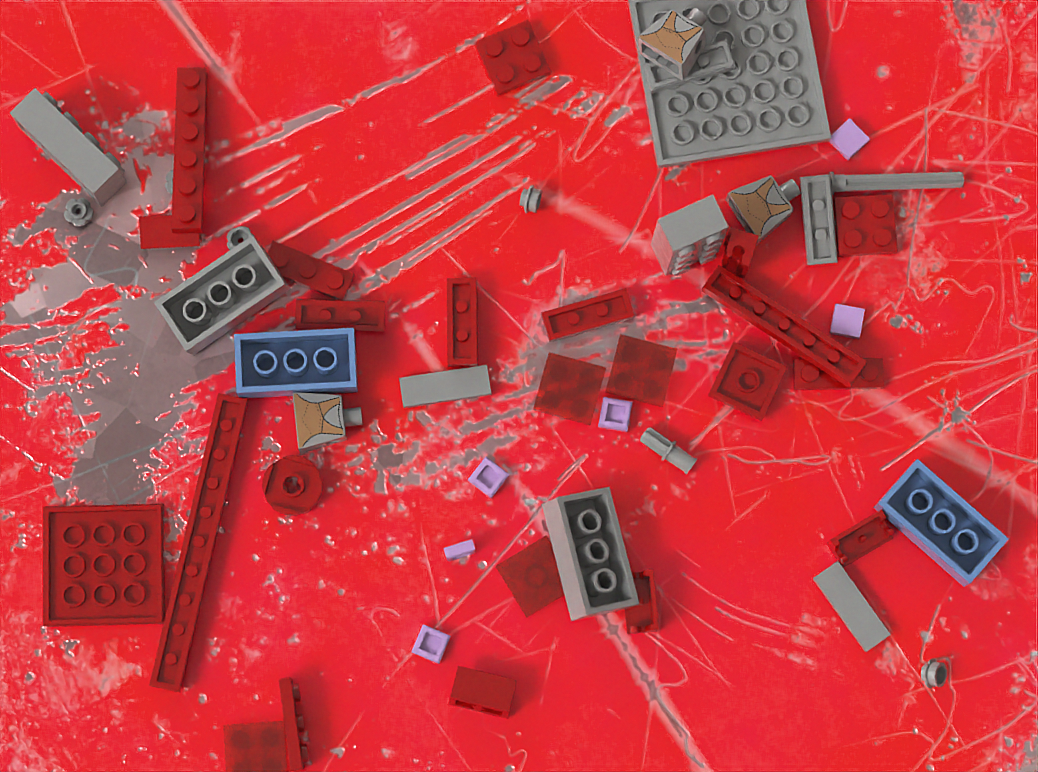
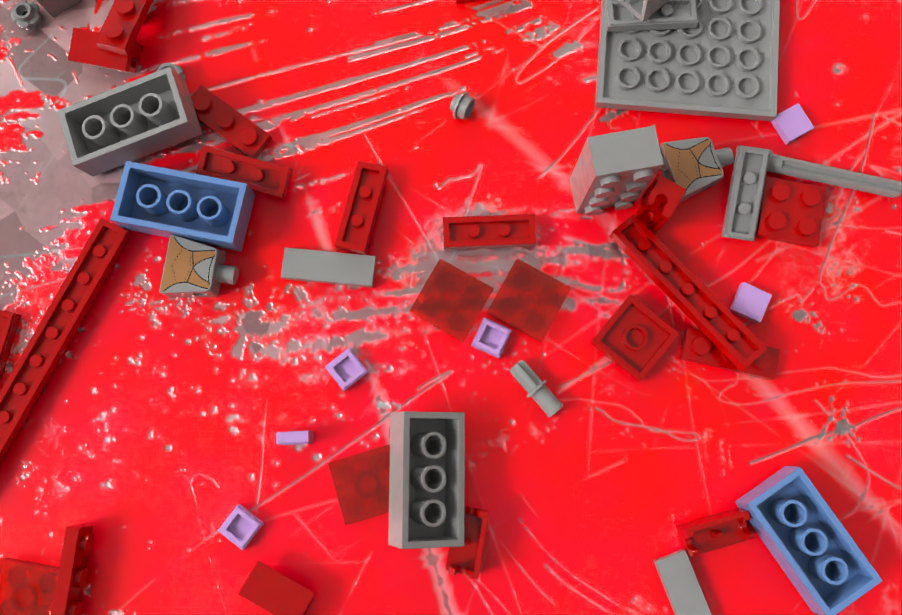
camera: 20 degrees right, 0 degrees up
red plate [262,455,323,516] -> none

